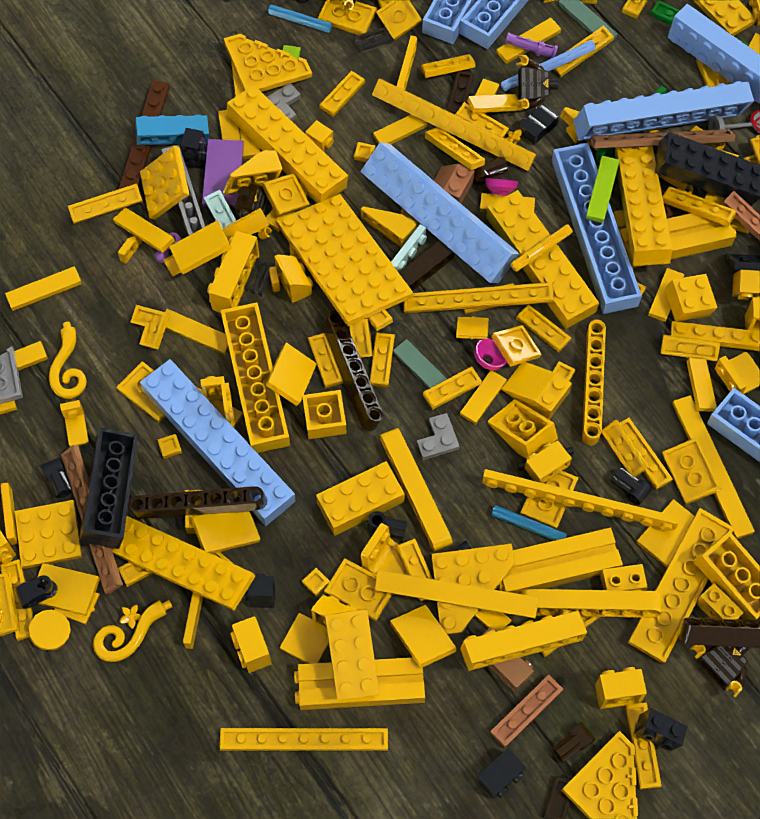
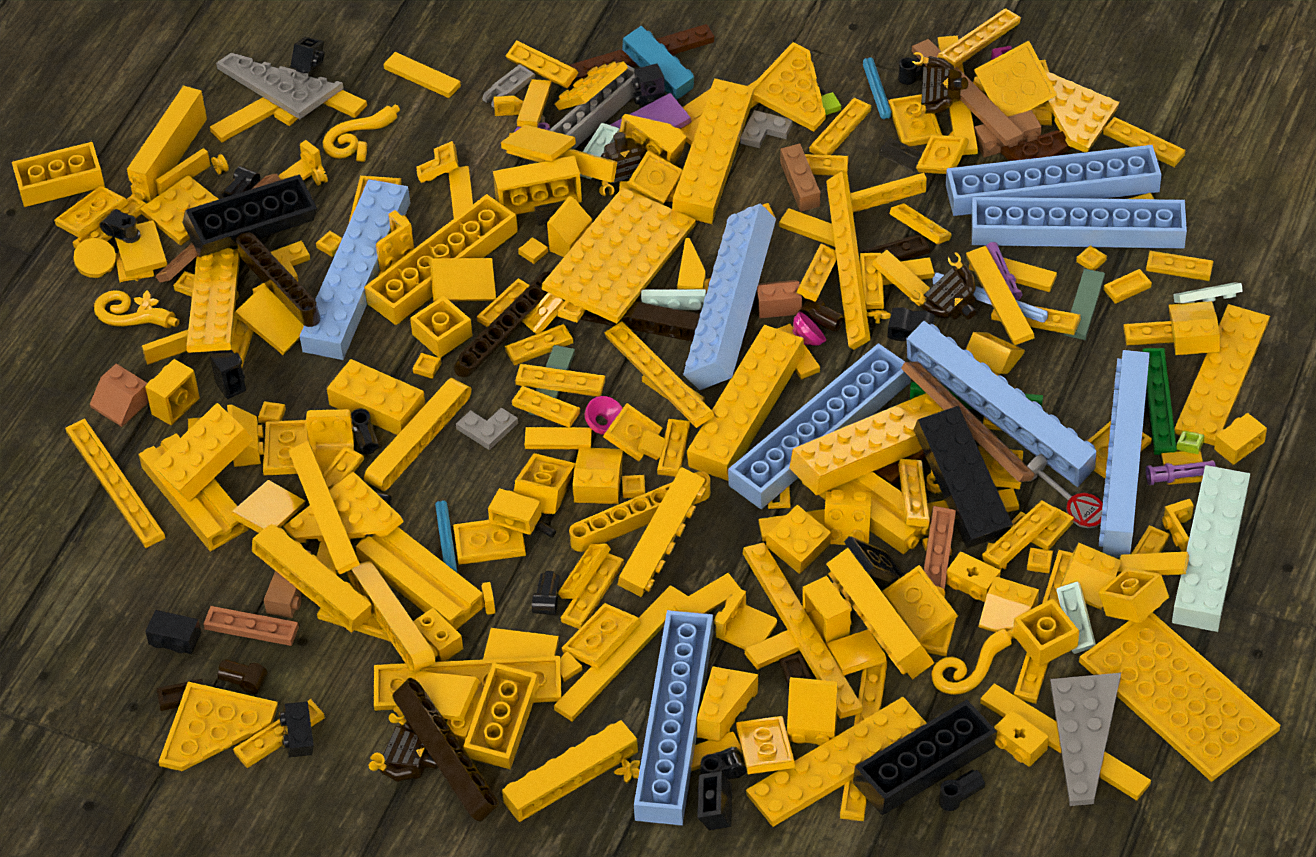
camera: 60 degrees right, 15 degrees down
yellow brick [305,120,334,152] -> none
yellow piece [456,316,489,340] -> none
yellow plate [482,469,680,531] -> none
yellow axle [511,225,573,272] -> none
lime tile [586,156,620,223] -> none
yellow brick [595,667,647,709] -> none
yellow tile [660,334,720,361] -> none
none -> nougat slope [90,364,149,427]
none -> yellow bush [211,154,229,175]
none -> yellow plate [270,240,310,281]
none -> yellow bush [311,165,328,186]
none -> yellow tile [356,141,367,162]
none -> yellow tile [413,353,442,379]
none -> yellow tile [415,671,480,721]
none -> yellow tile [481,582,495,615]
none -> light grey hinge [482,64,535,107]
none -> yellow tile [515,364,605,397]
none -> yellow tile [518,237,548,264]
none -> yellow tile [560,651,582,682]
none -> yellow brick [617,467,706,597]
none -> yellow tile [638,430,665,460]
none -> medium nougat brick [780,143,820,212]
none -> yellow tile [809,98,871,155]
none -> yellow bracket [824,490,872,545]
none -> yellow tile [966,246,1034,346]
none -> yellow slope [966,332,1025,376]
none -> lime tile [1177,431,1205,454]

